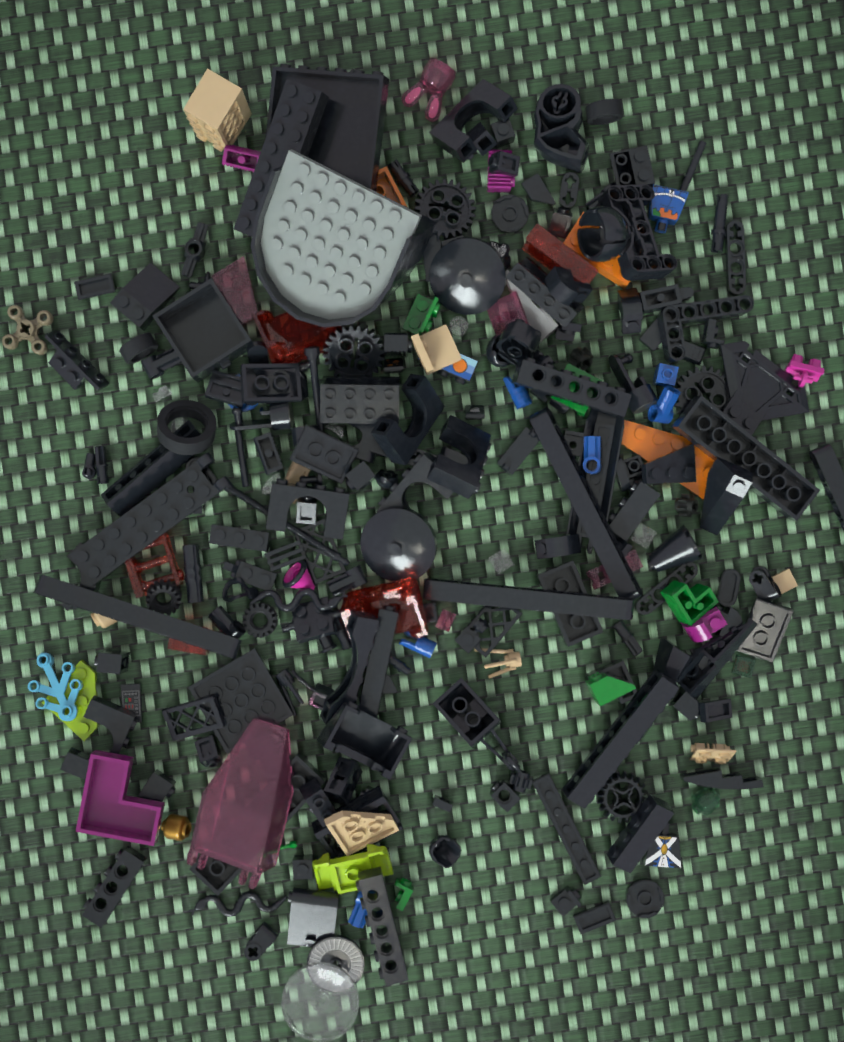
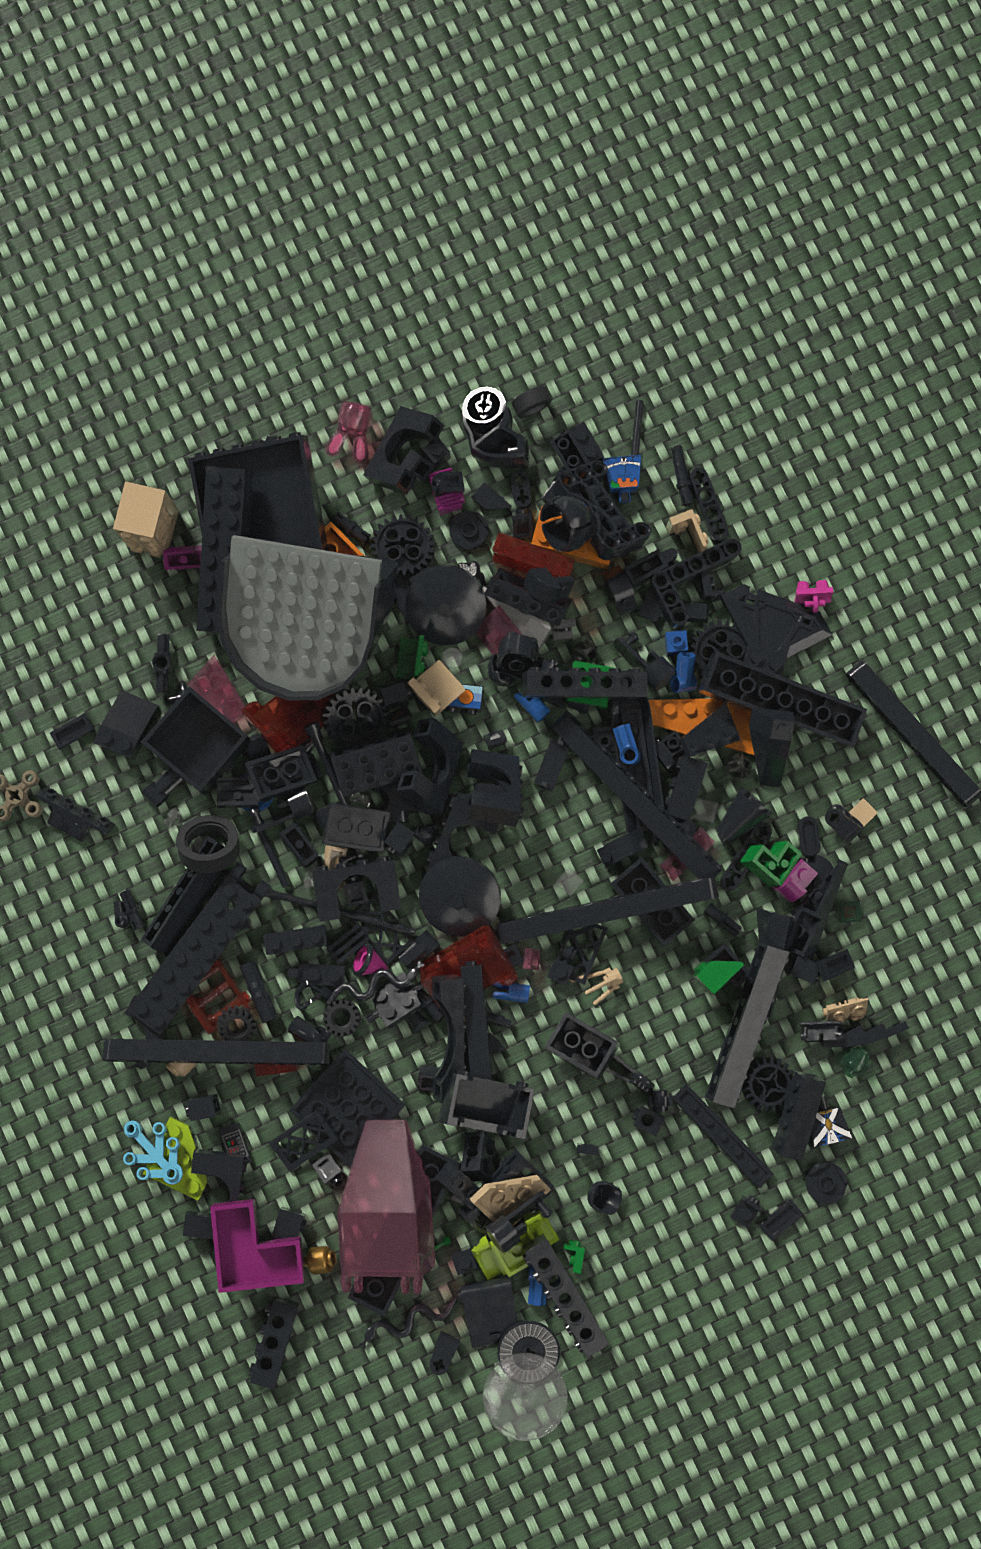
camera: 10 degrees left, 5 degrees down
black tyre [119,332,158,364] -> none
black plant [276,668,314,716] -> none
tile [737,597,794,662] -> none
none -> black piece [485,1191,553,1254]
none -> tan bracket [666,509,709,553]
none -> black hinge [799,1020,845,1043]

